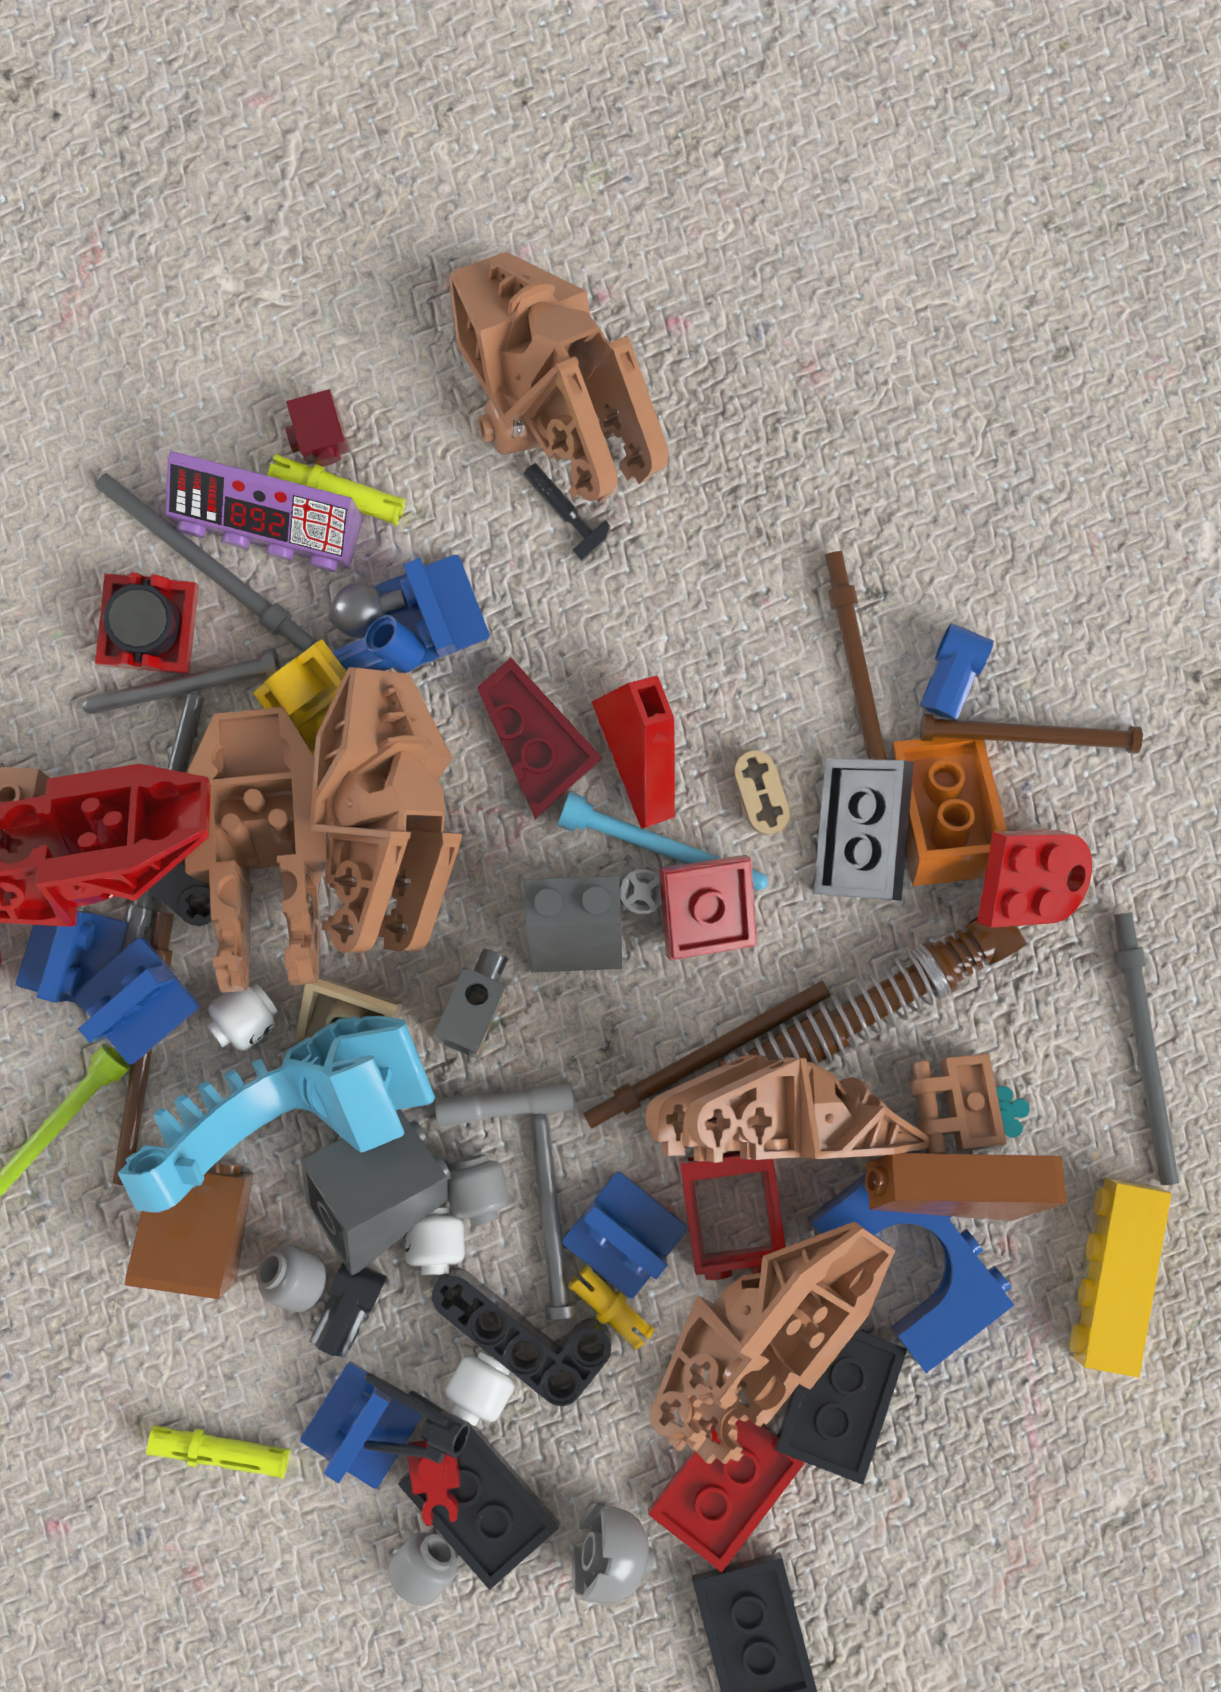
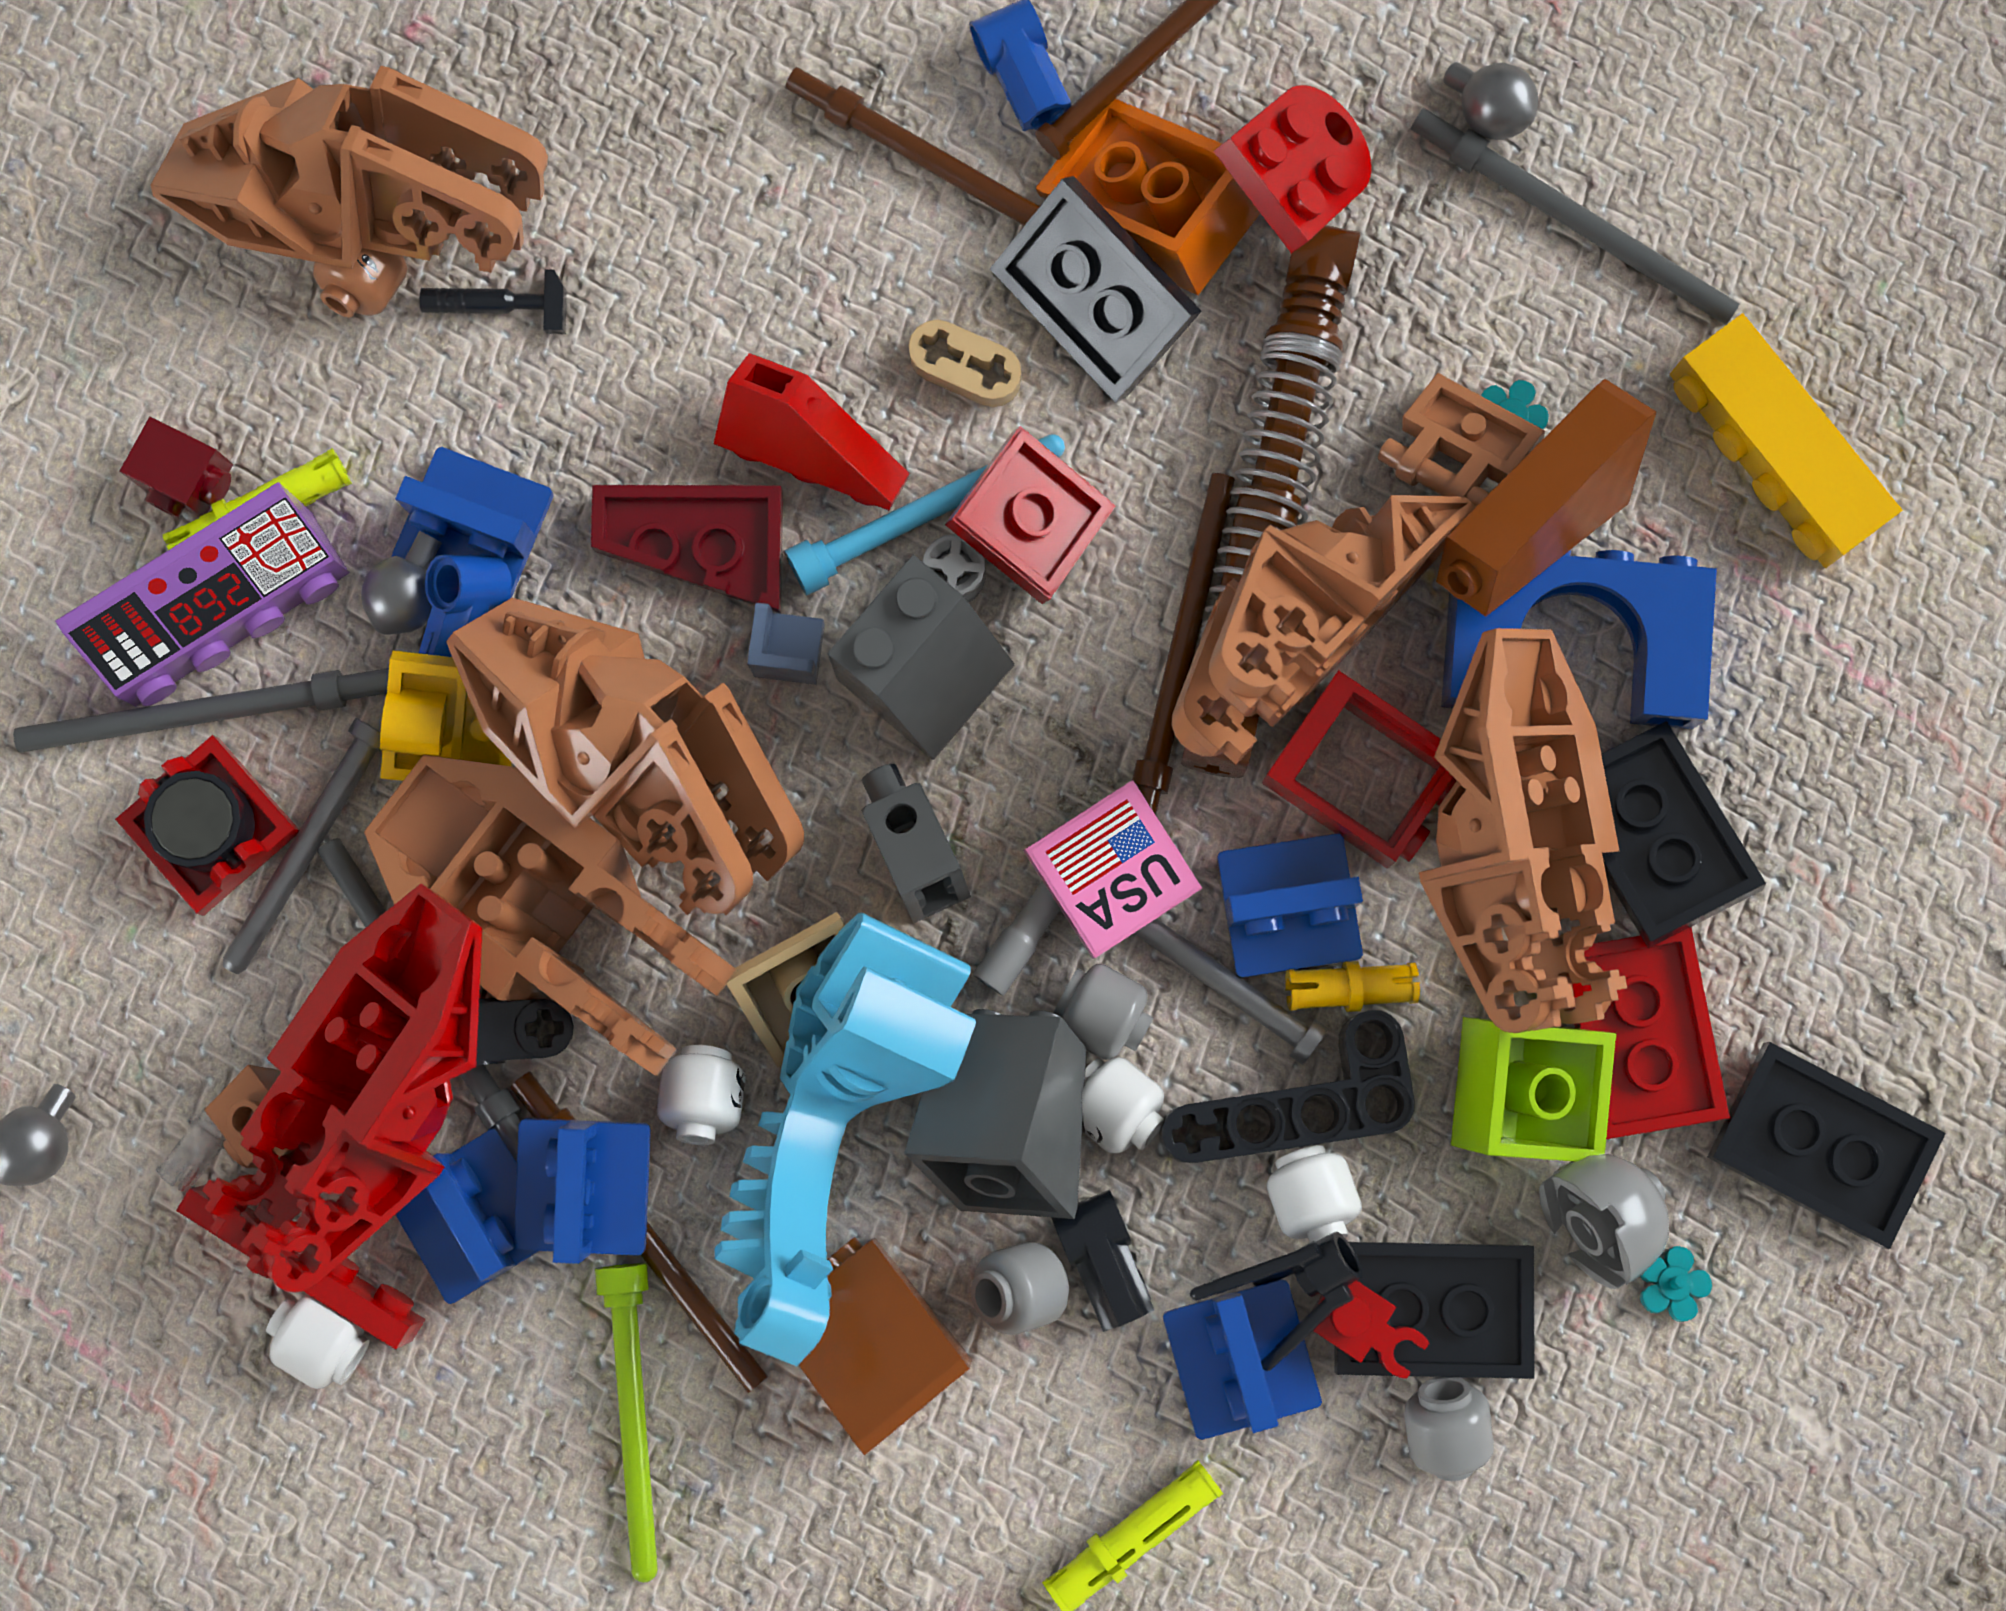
camera: 40 degrees left, 5 degrees down
none -> sand blue panel [747,602,825,685]
none -> tile [1023,780,1202,959]
none -> flat silver piece [1444,62,1538,140]
none -> lime slope [1450,1017,1616,1162]
none -> teal plant [1640,1246,1712,1322]

